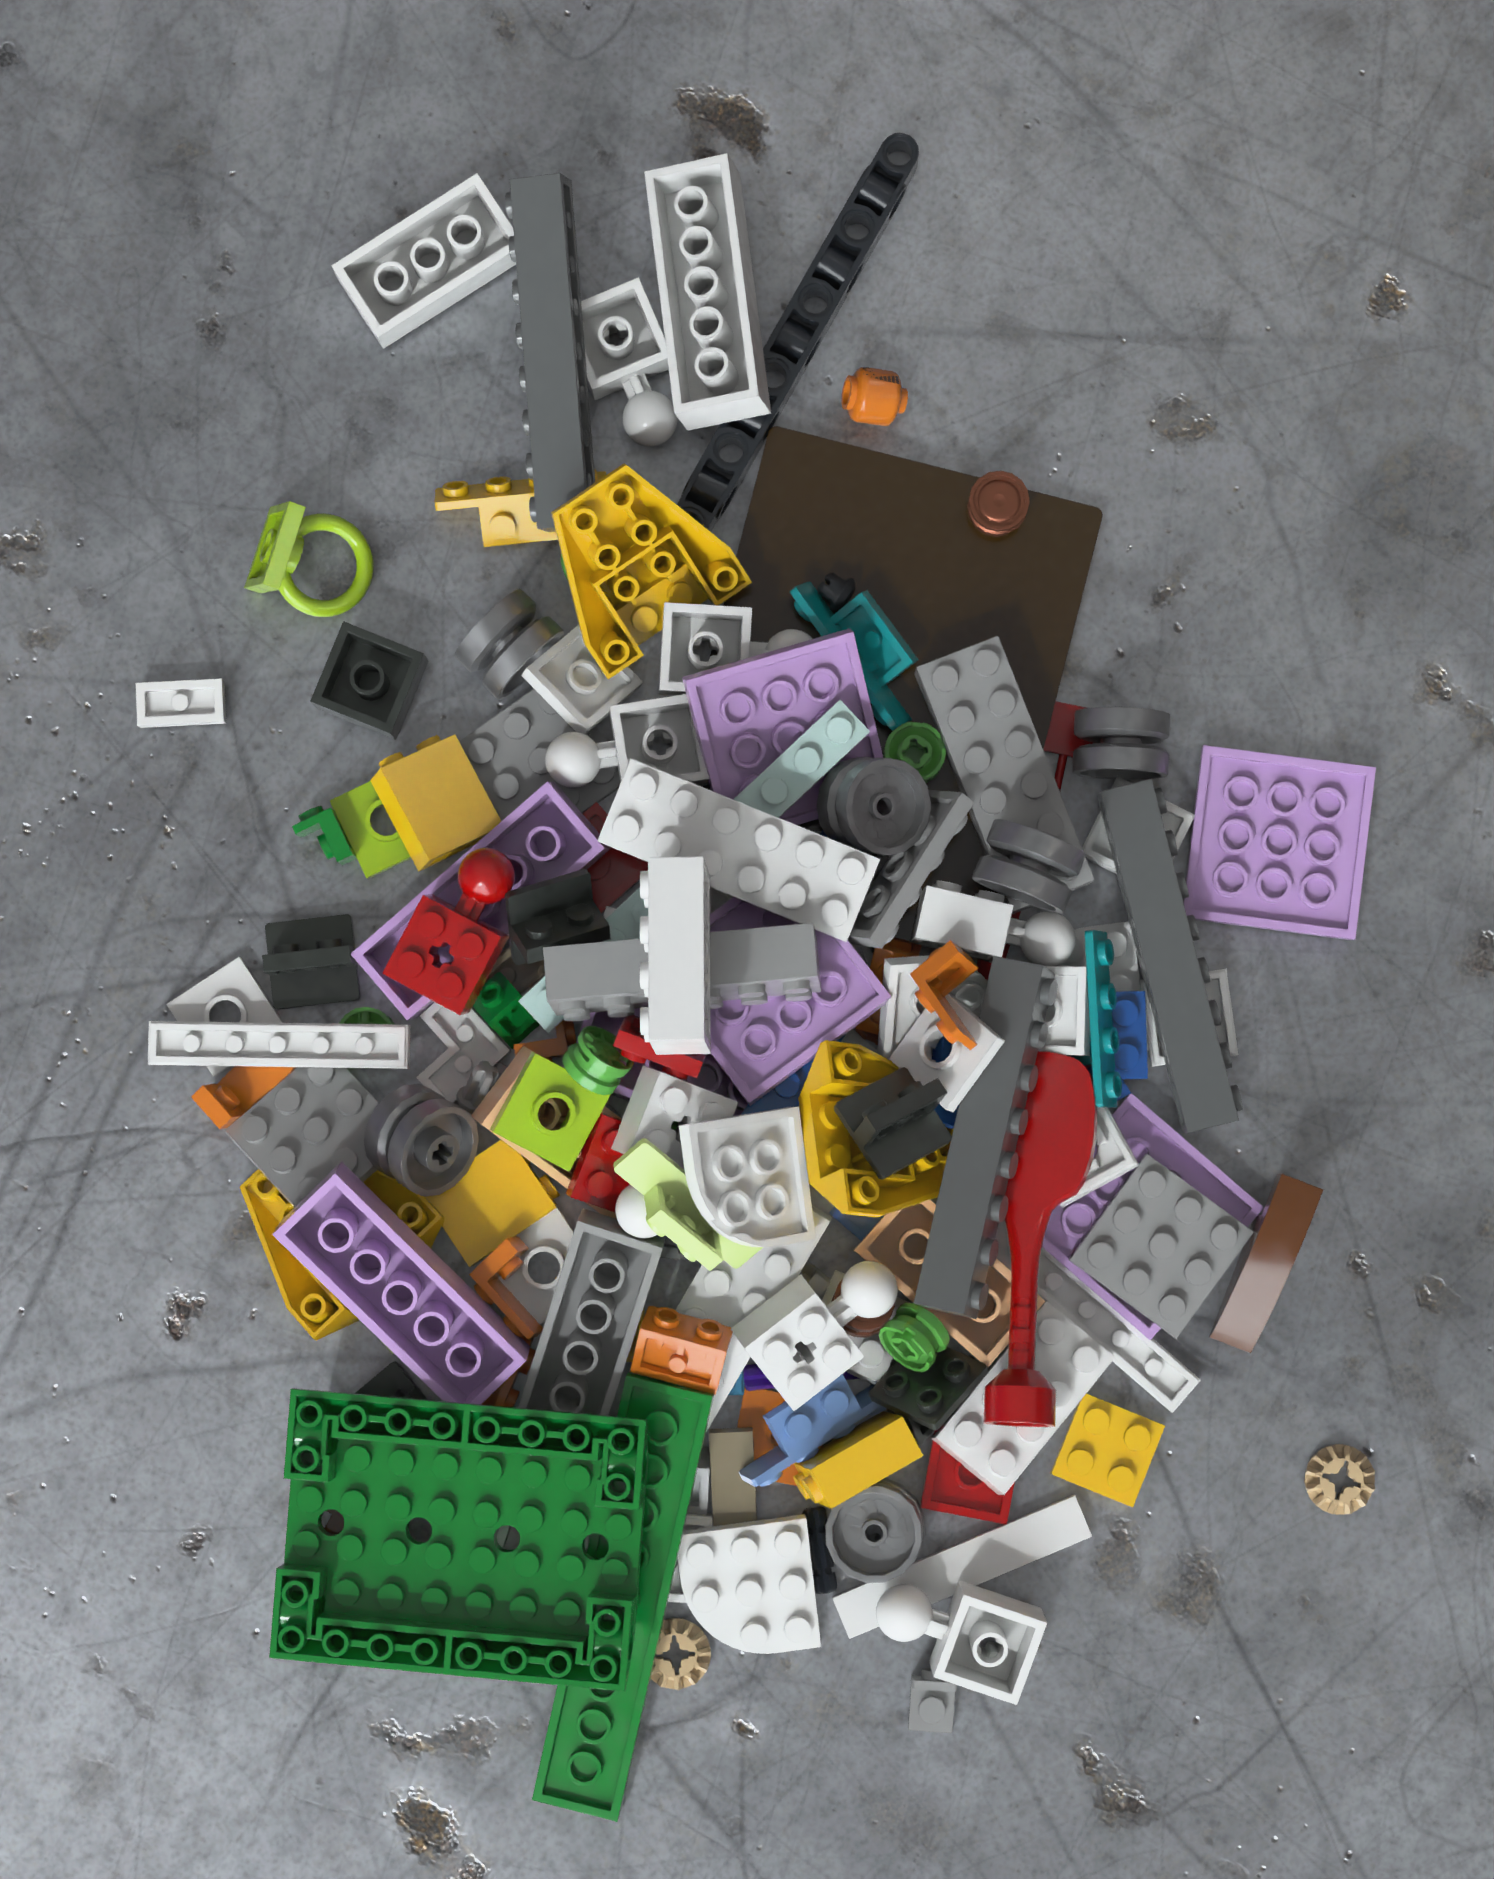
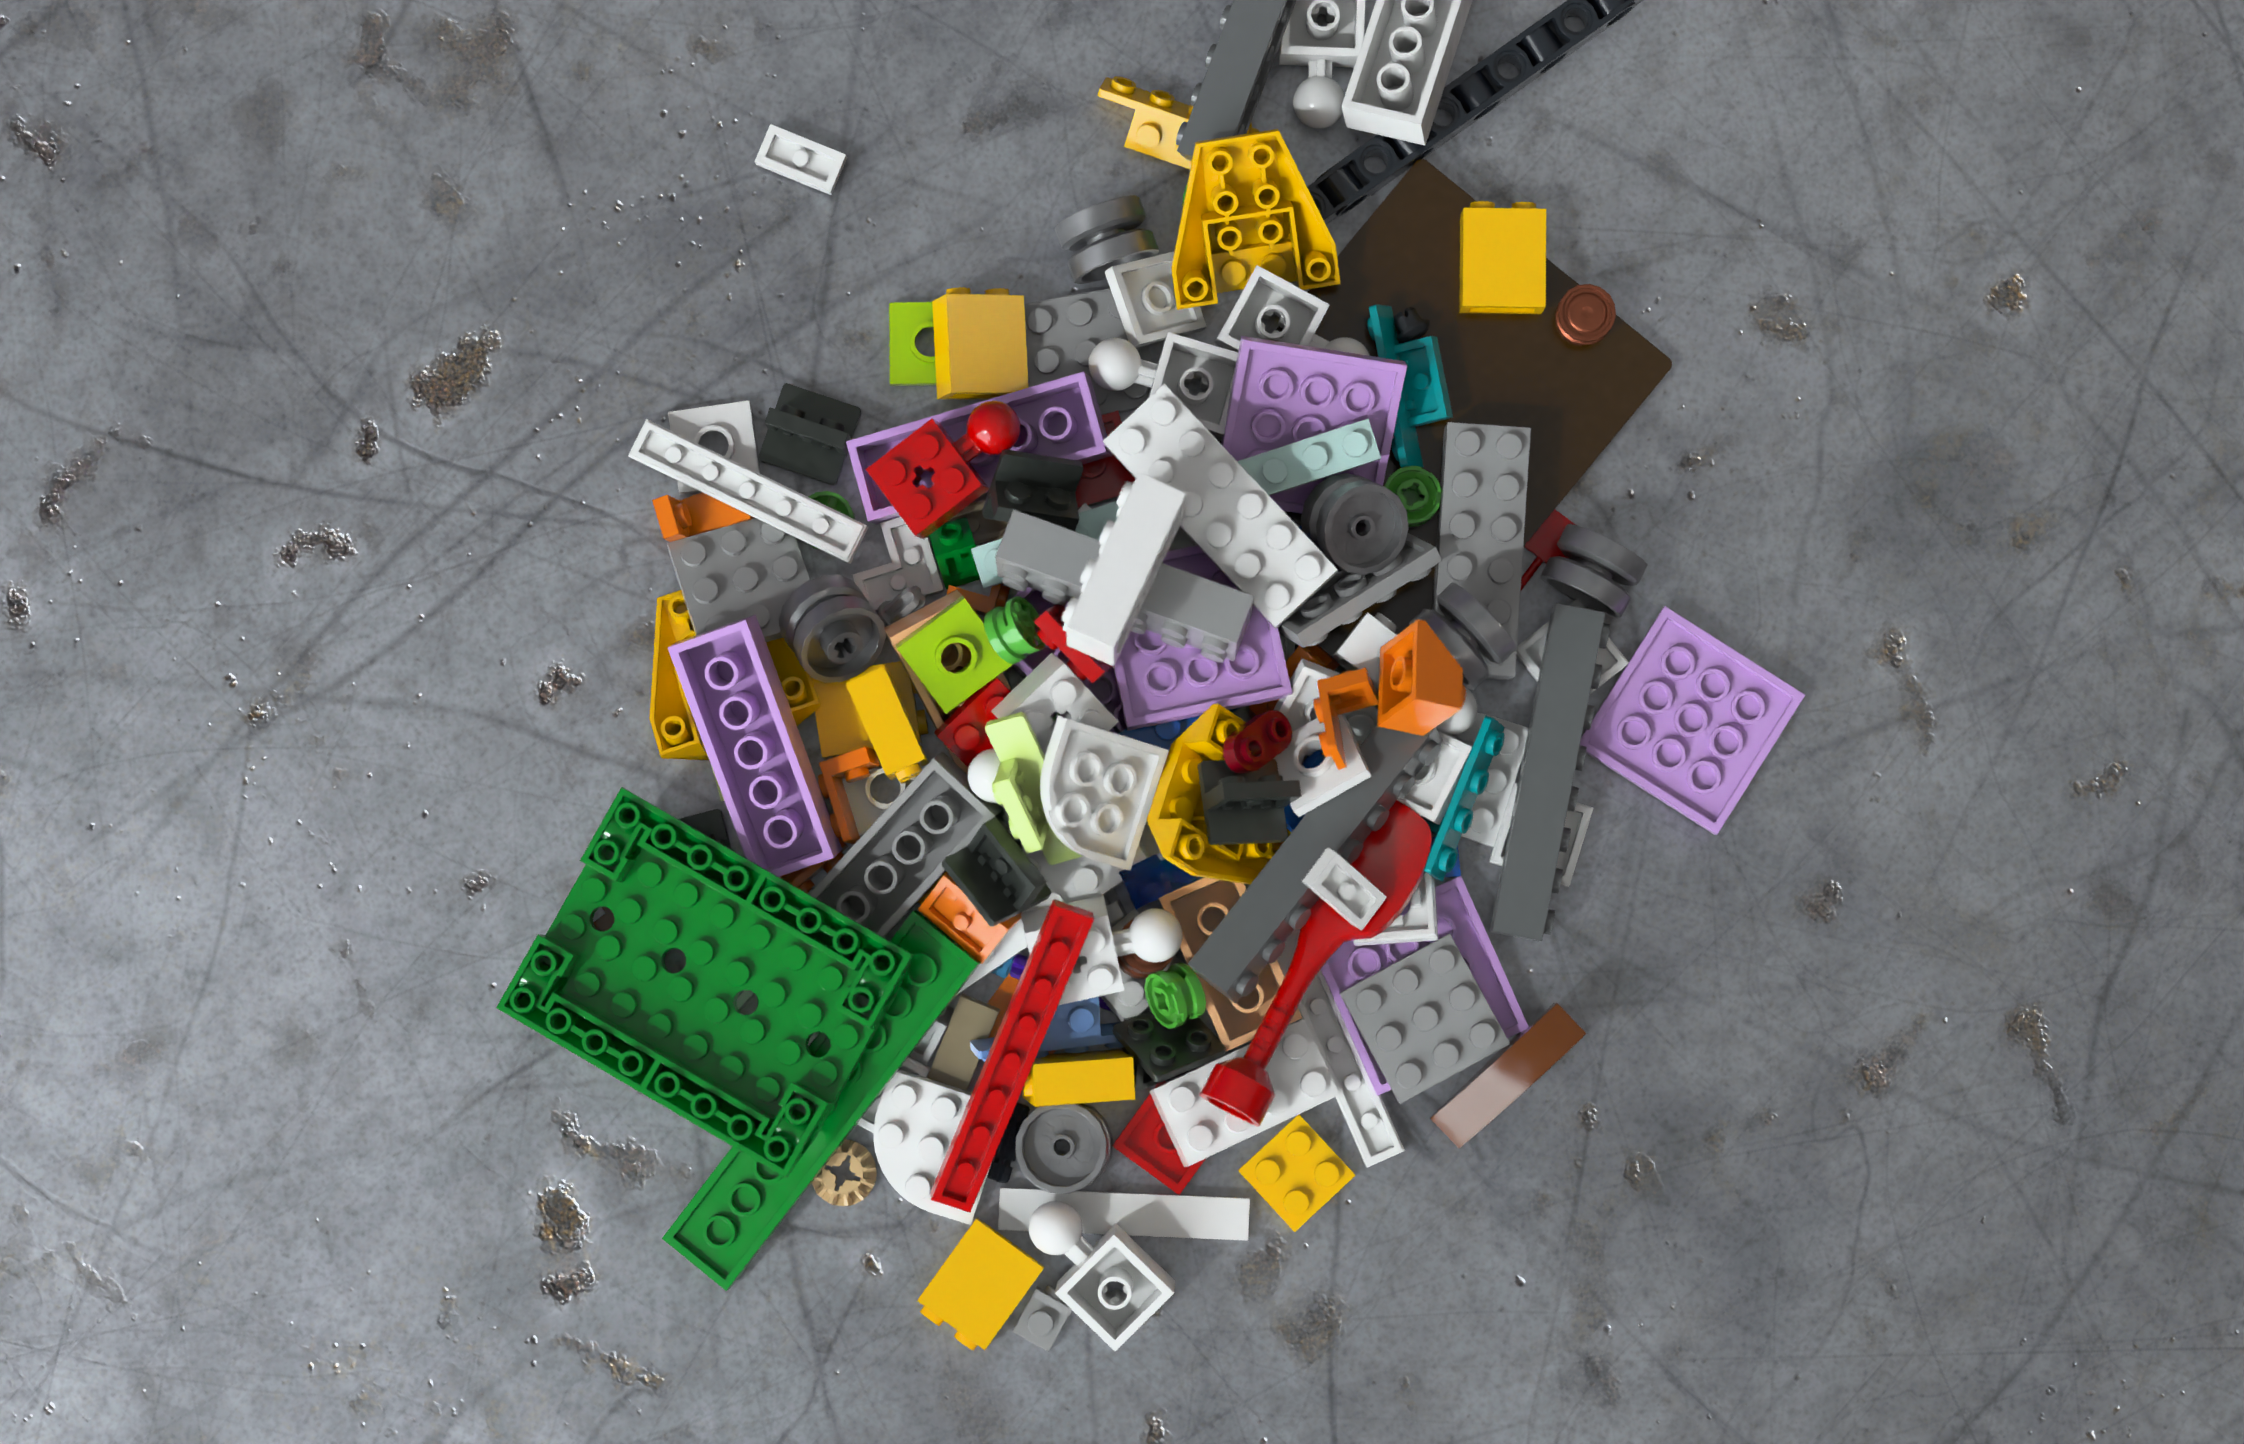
camera: 20 degrees right, 0 degrees up
lime tile [244,501,373,617] -> none
green bracket [292,806,357,866] -> none
pearl dark grey brick [310,621,429,740] -> none
orange head [841,367,908,426] -> none
blue plate [1112,991,1148,1080] -> none
tan gear [1305,1444,1375,1515] -> none
none -> yellow brick [845,666,929,784]
none -> yellow brick [917,1217,1045,1351]
none -> red plate [930,899,1094,1213]
none -> pearl dark grey bracket [942,817,1052,927]
none -> clear blue plate [1119,854,1199,909]
none -> dark red plate [1223,710,1292,774]
none -> white plate [1302,847,1387,931]
none -> orange slope [1378,619,1466,736]
none -> yellow brick [1459,201,1546,314]

